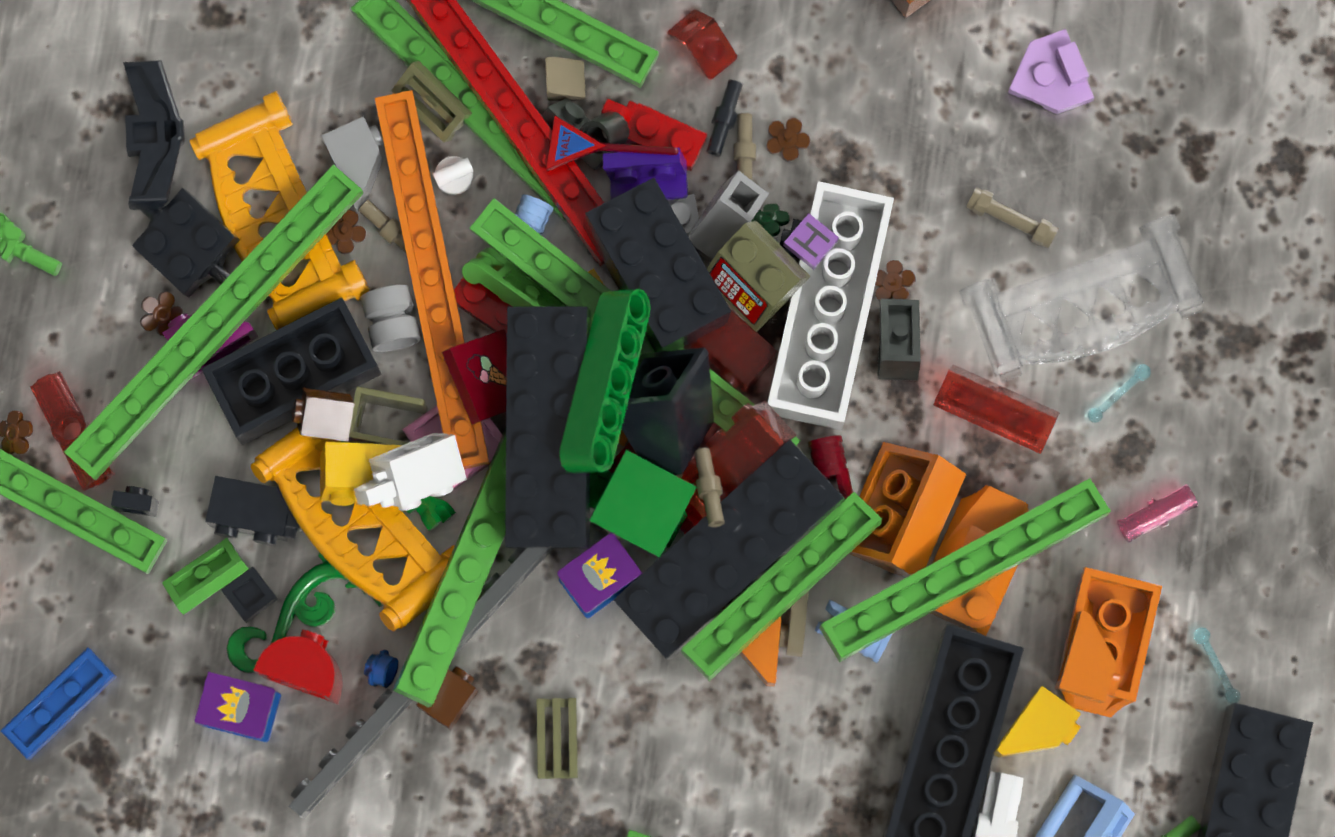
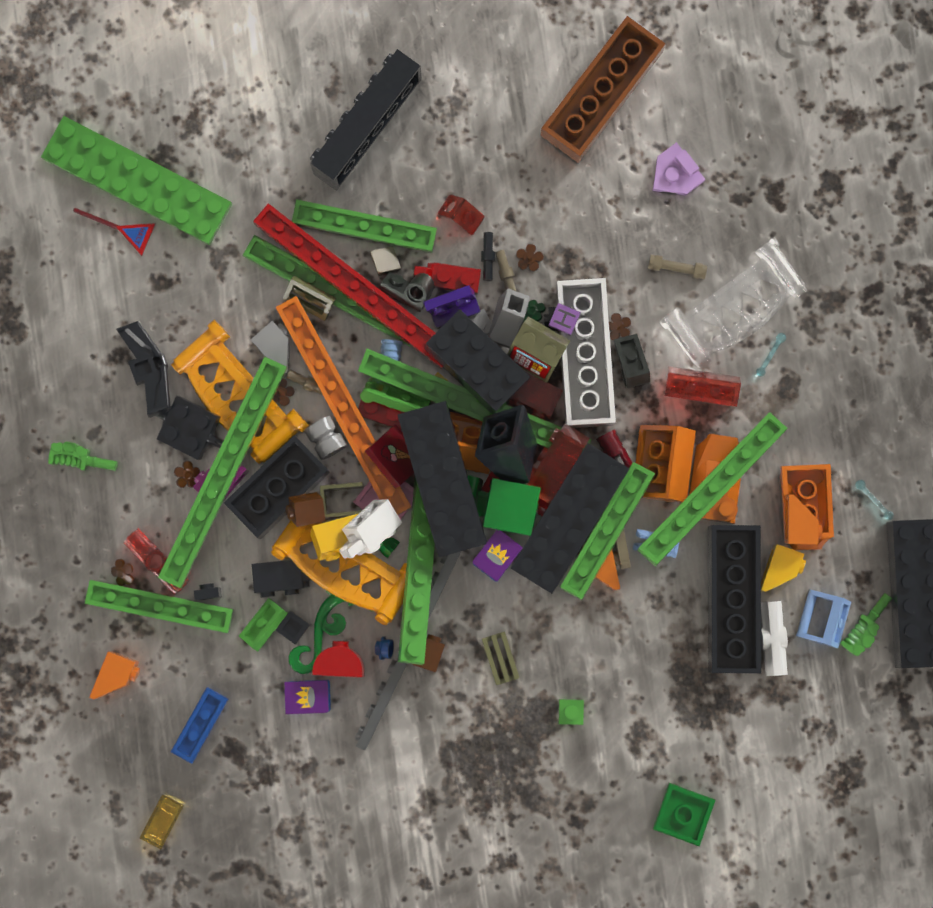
camera: 15 degrees left, 5 degrees up
white plate [432,156,474,195] -> none
piece [546,116,679,171] -> none
green beam [560,289,651,473] -> none
dark tan bar [694,448,725,527] -> none
clear pink pin [1117,484,1198,543] -> none

